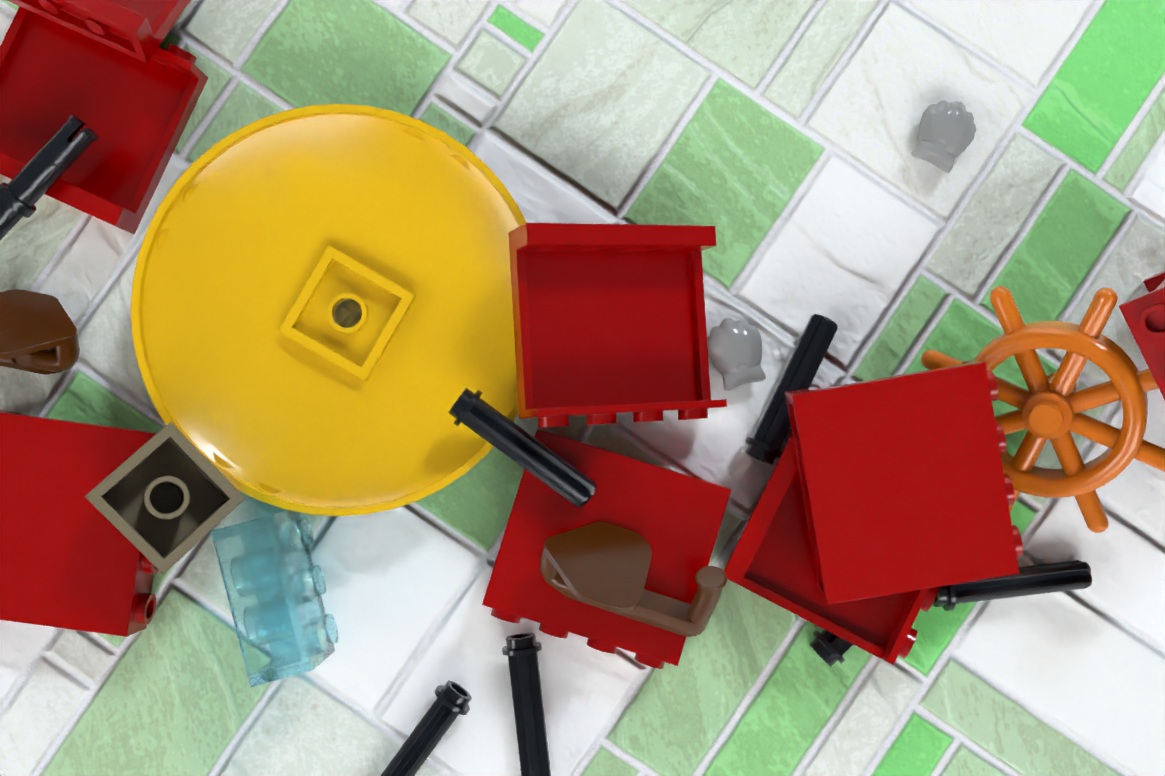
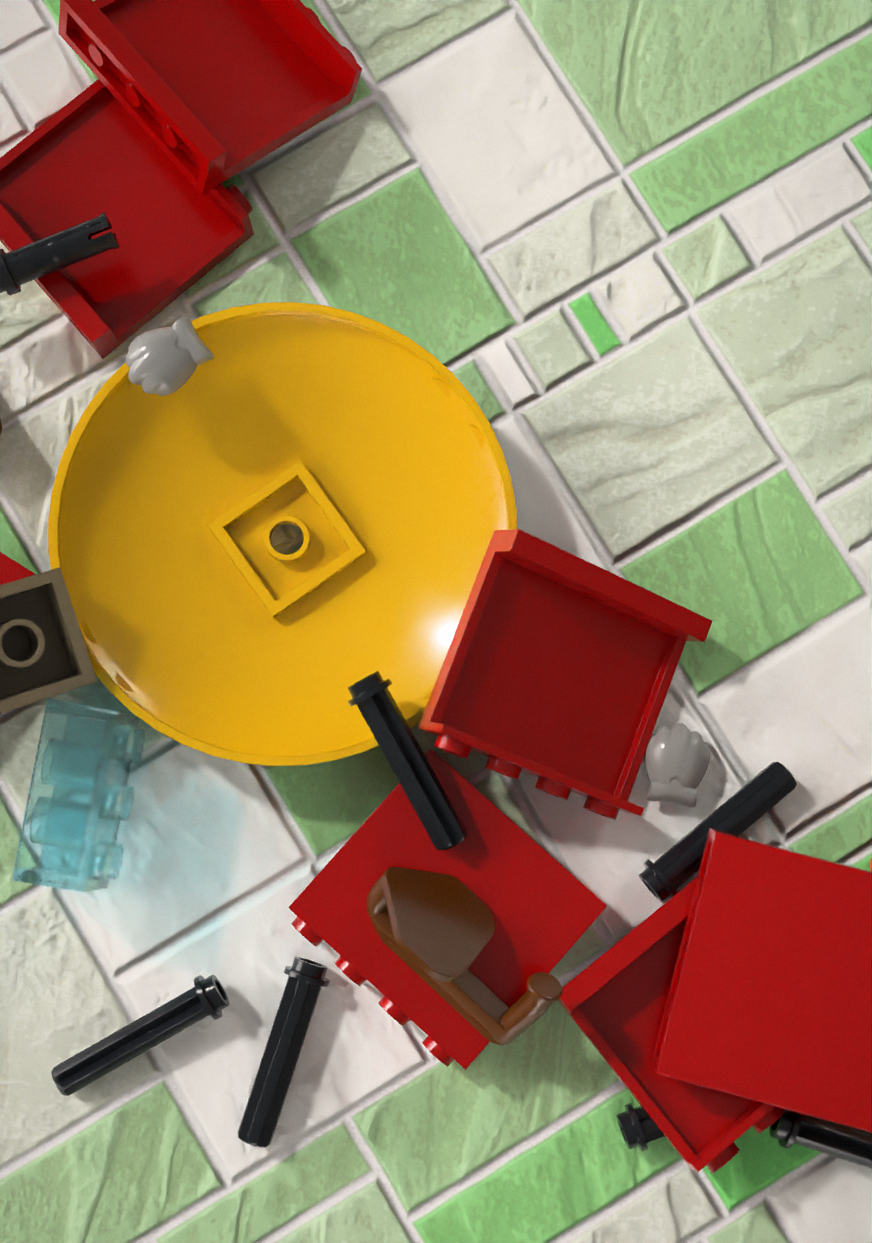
camera: 20 degrees right, 5 degrees down
none -> light grey animal [125,315,214,396]

